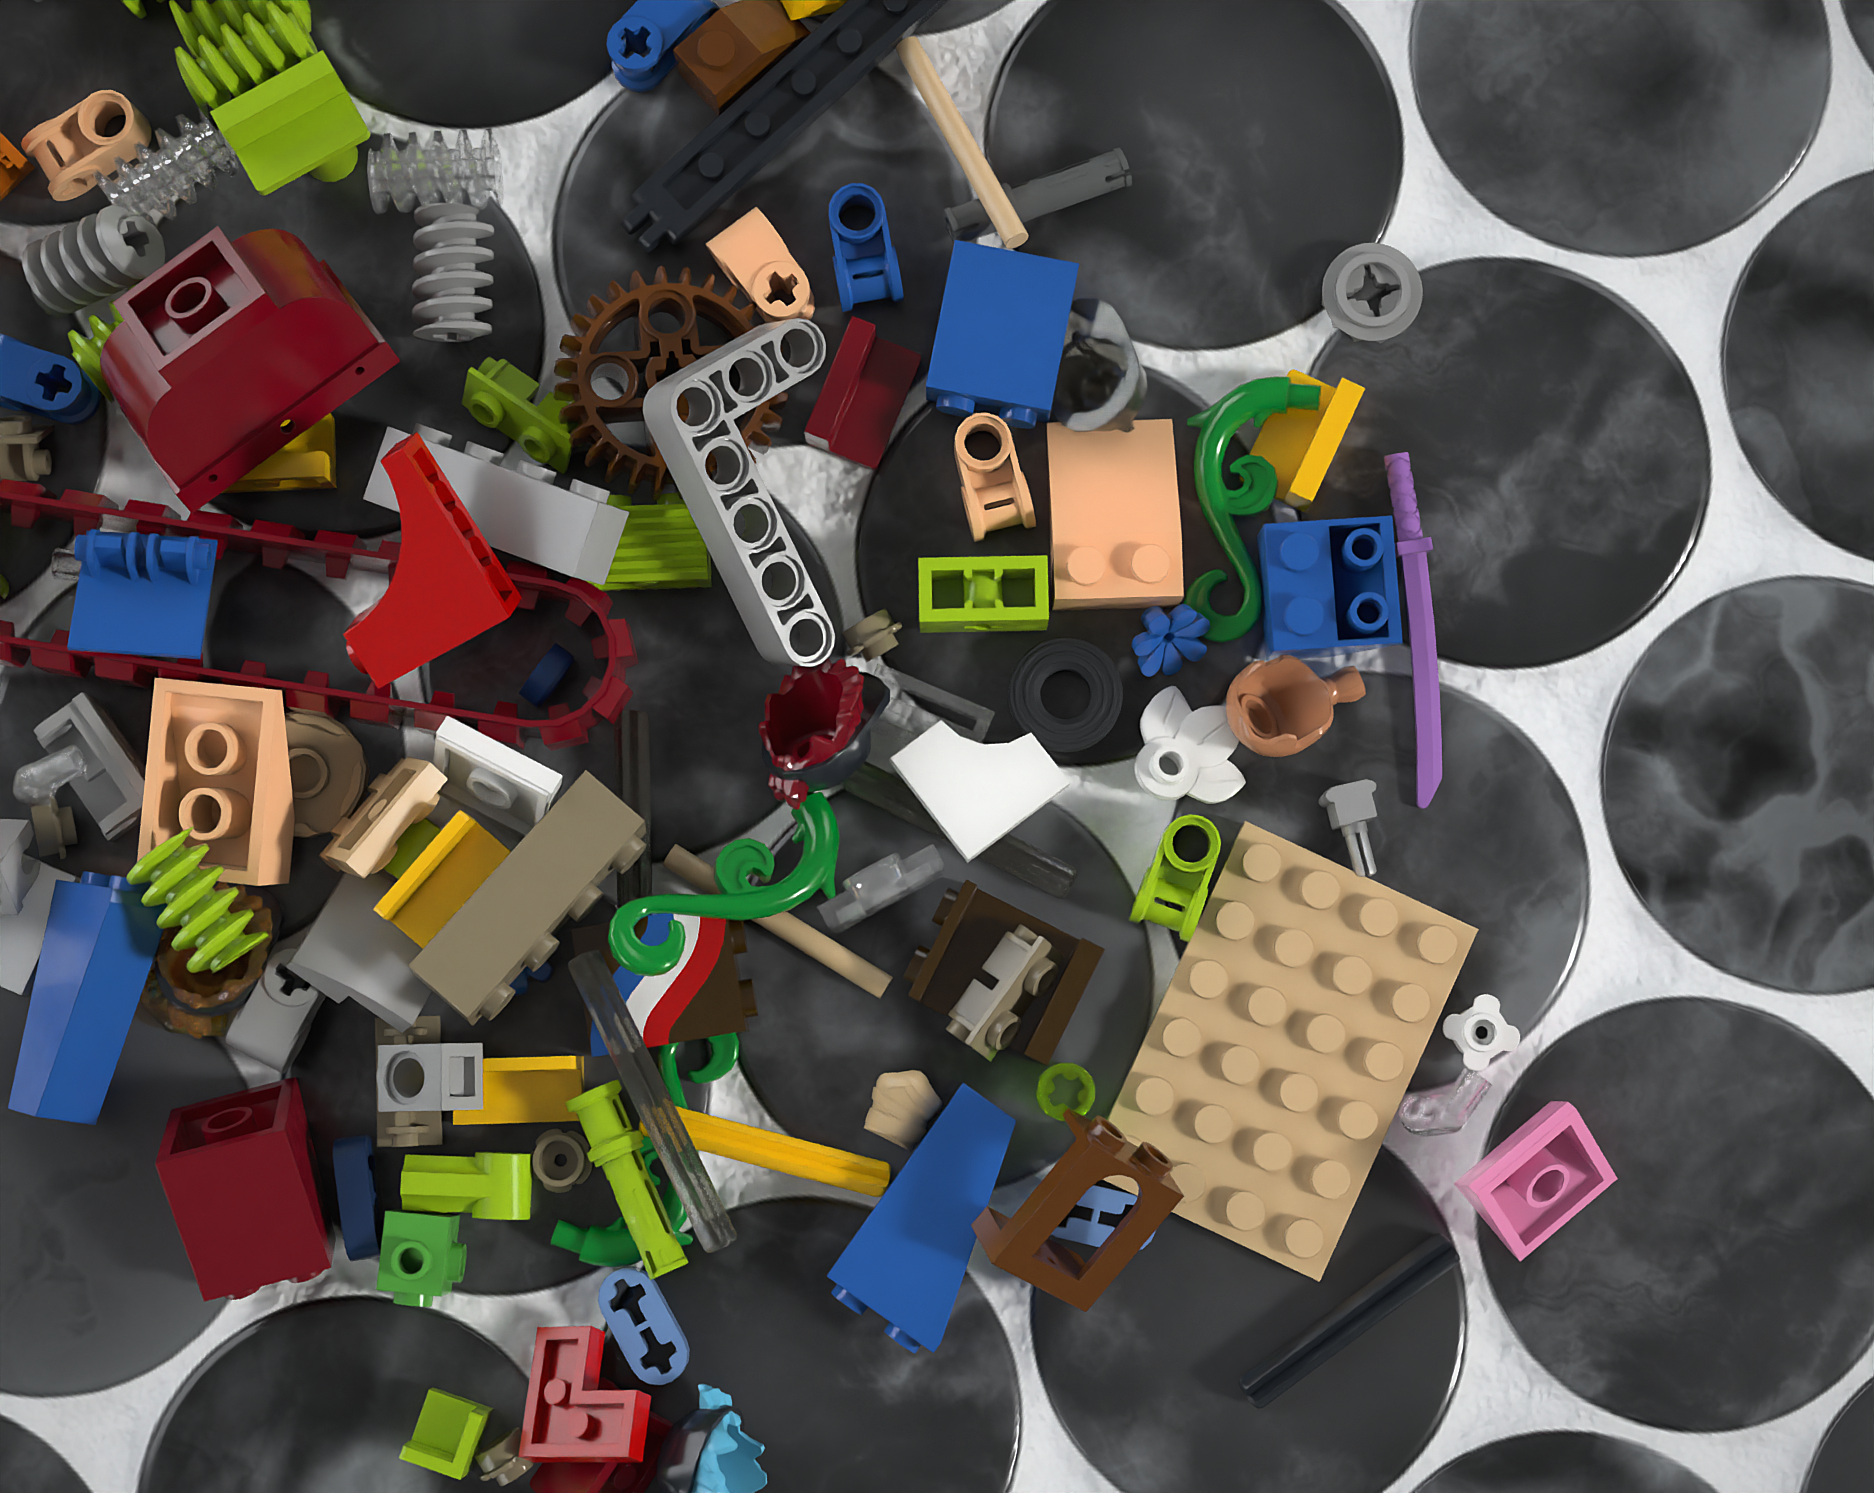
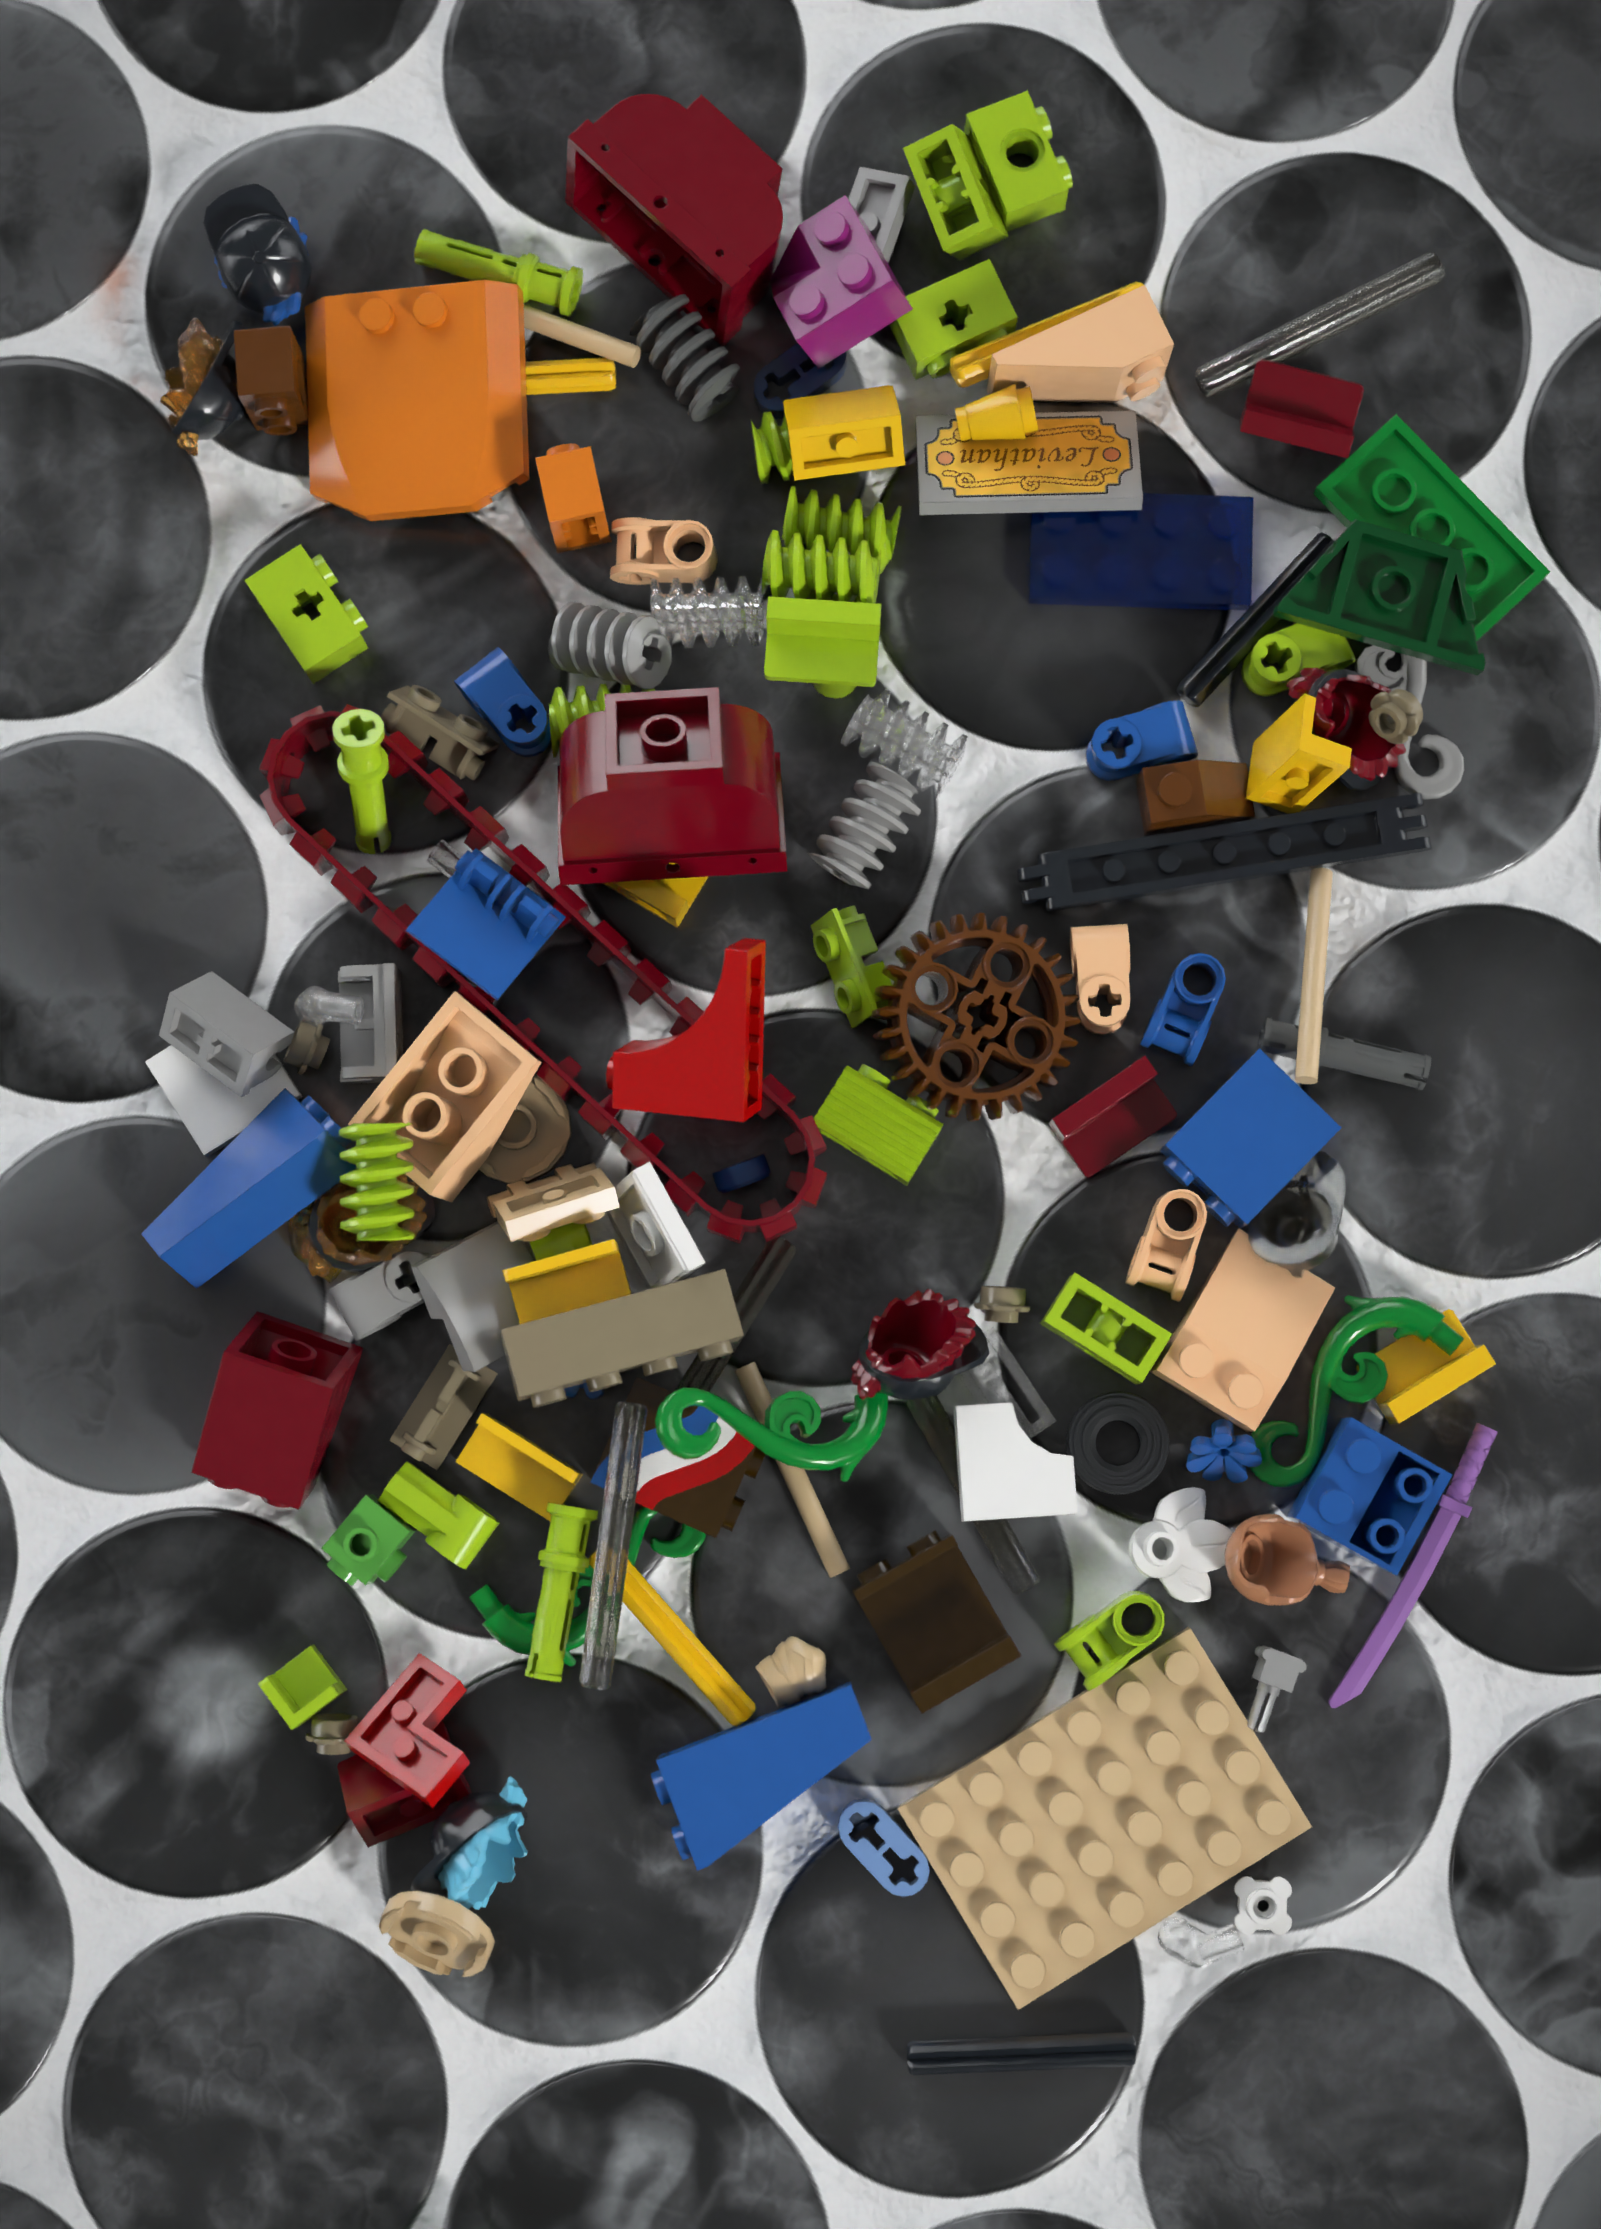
camera: 35 degrees right, 0 degrees up
dark blue beam [333,1134,384,1262] -> none
light grey brick [363,423,629,585] -> none
light grey brick [377,1043,483,1112] -> none
dark tan plate [530,1129,593,1193] -> none
medium blue beam [598,1267,690,1385] -> none
light grey beam [643,318,835,667] -> none
clear piece [817,844,944,934] -> none
dark tan hinge [946,924,1064,1062] -> none
reddish brown panel [971,1108,1184,1312] -> none
clear neon green bush [1036,1063,1095,1121] -> none
light grey gear [1321,243,1423,344] -> none
bright pink slope [1454,1101,1618,1261] -> none

